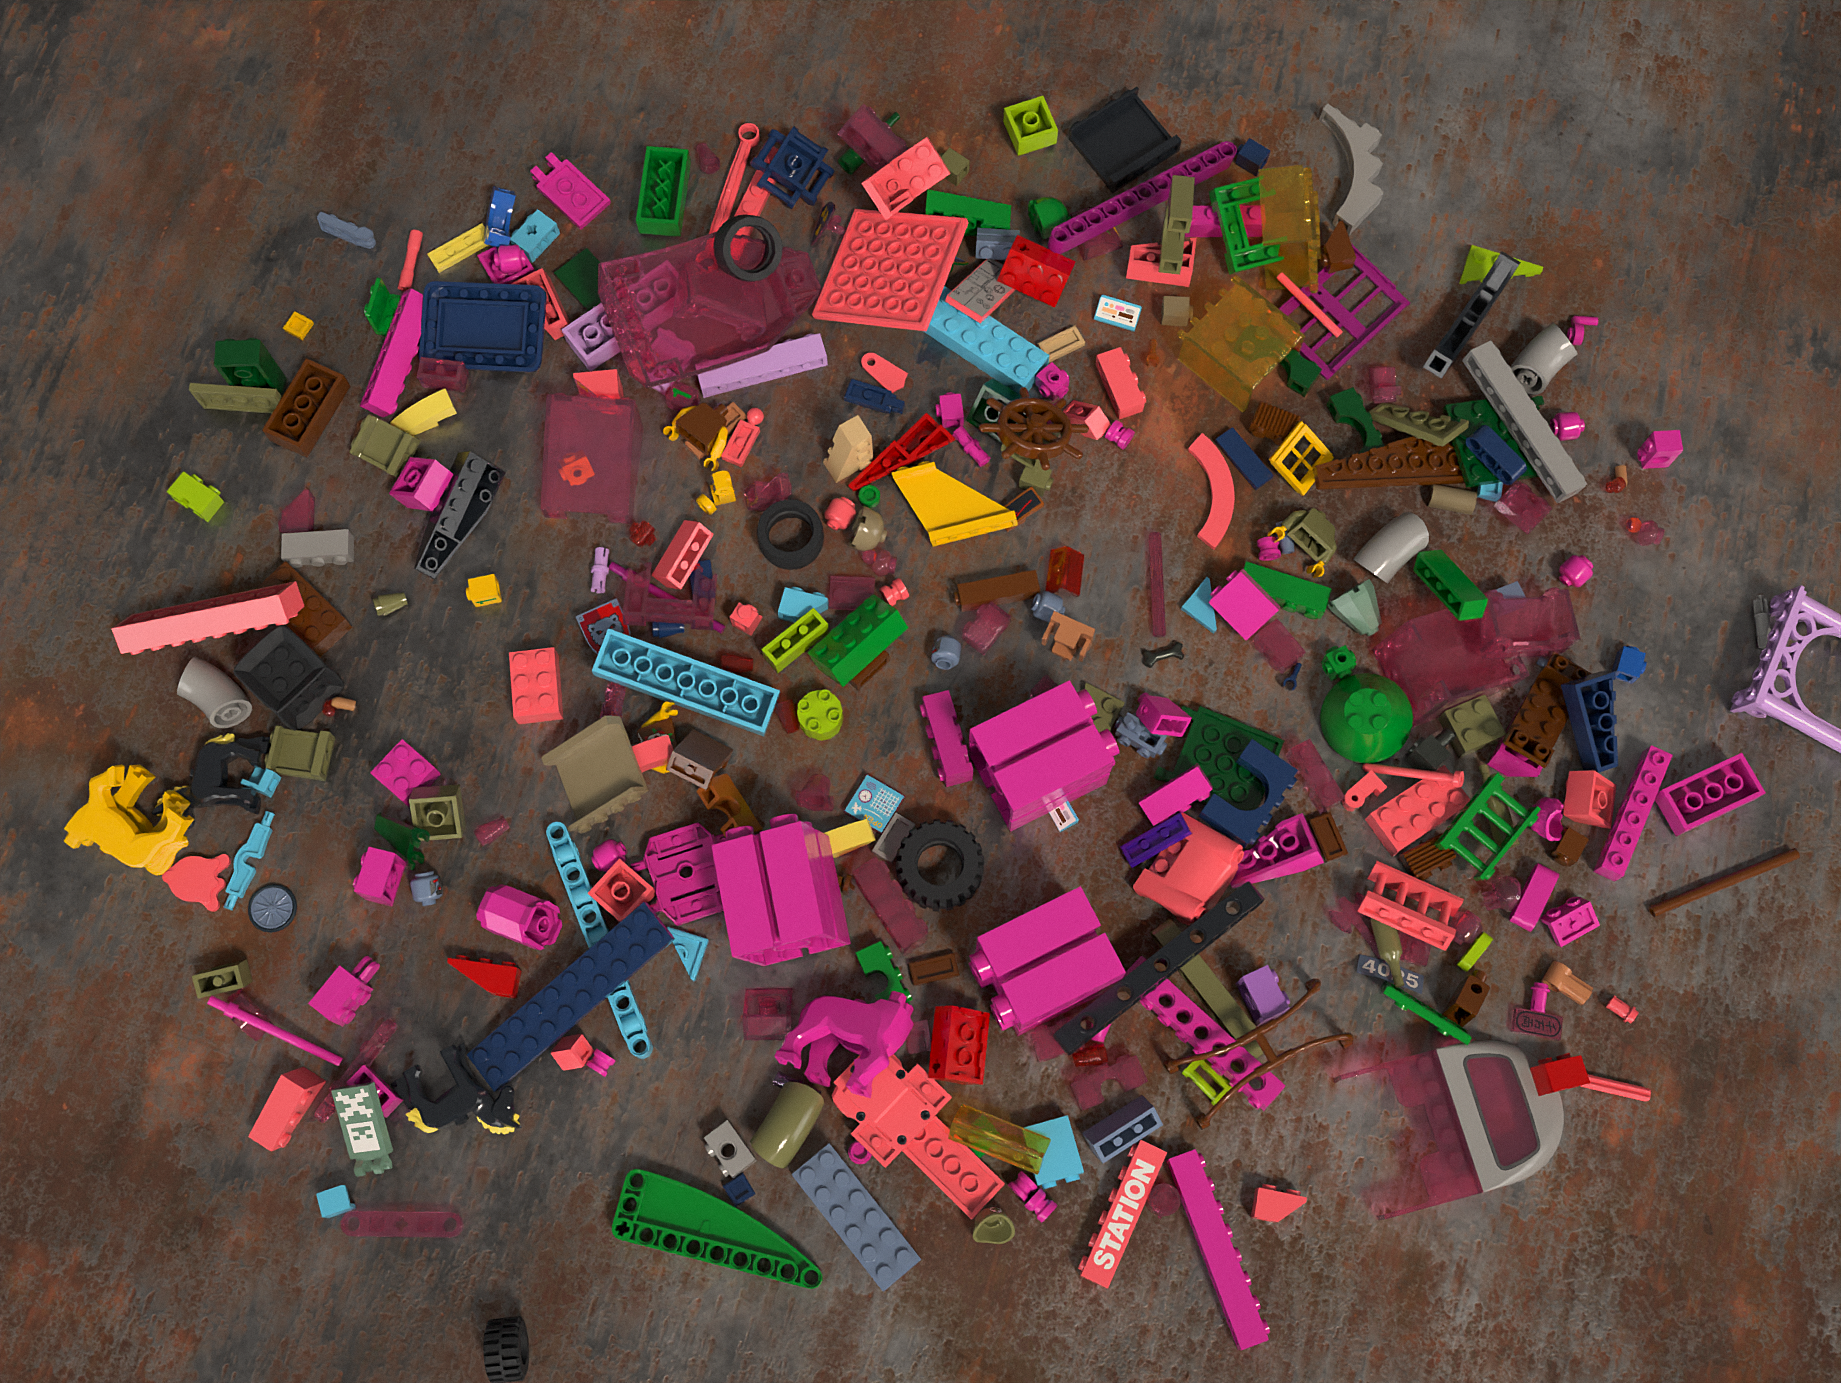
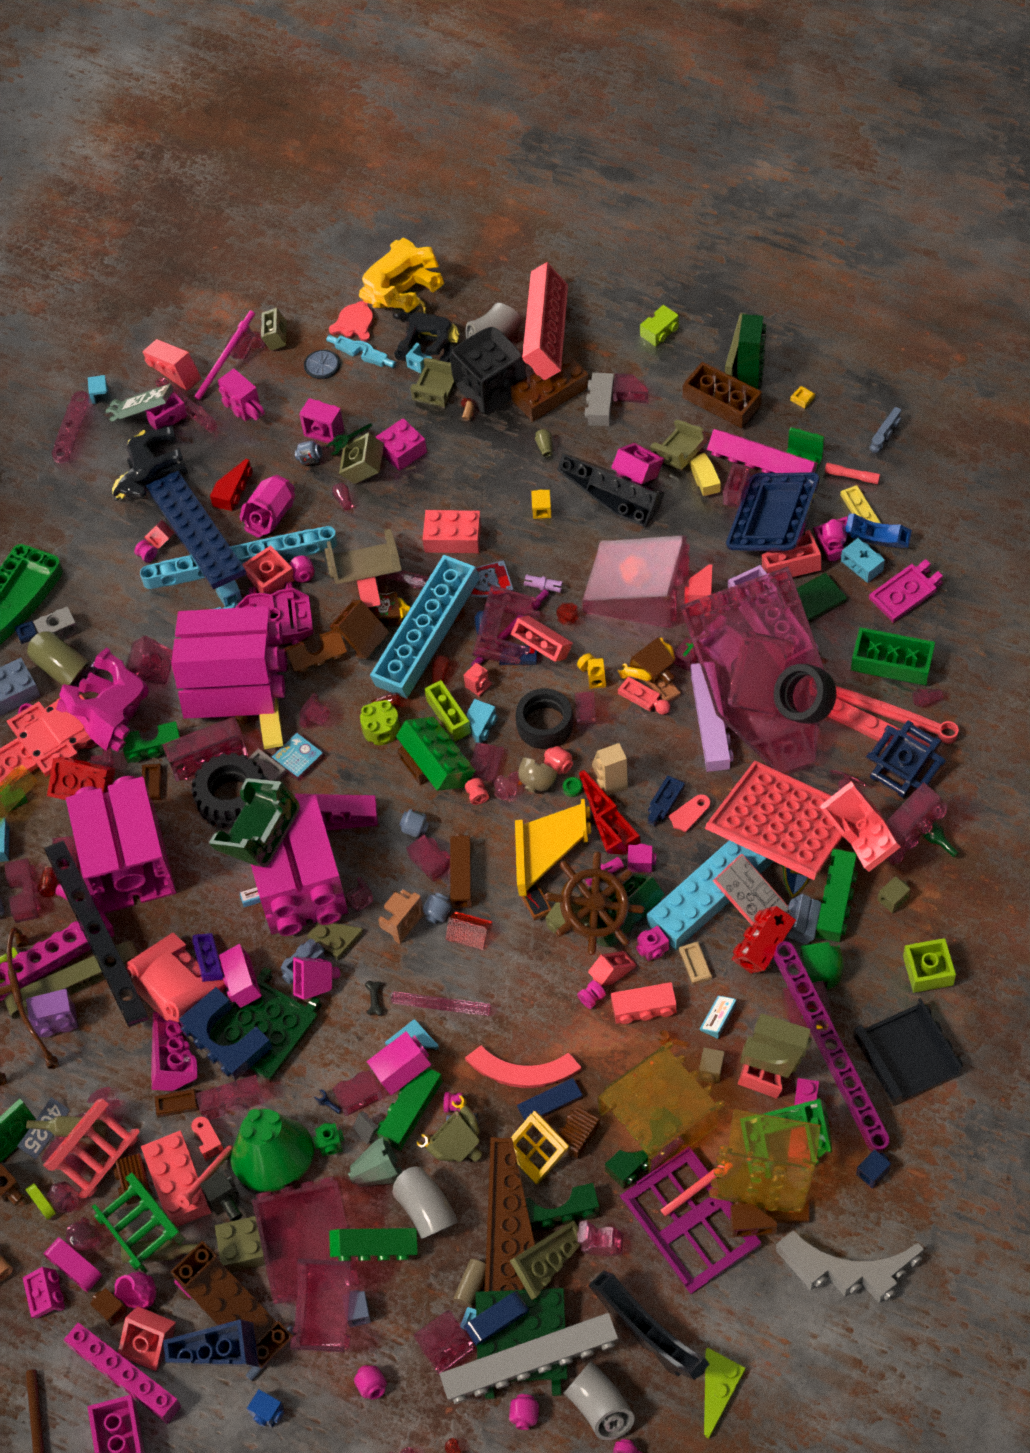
camera: 105 degrees right, 15 degrees down
none -> dark green windscreen [209,778,300,867]
none -> dark grey piece [353,1111,378,1144]

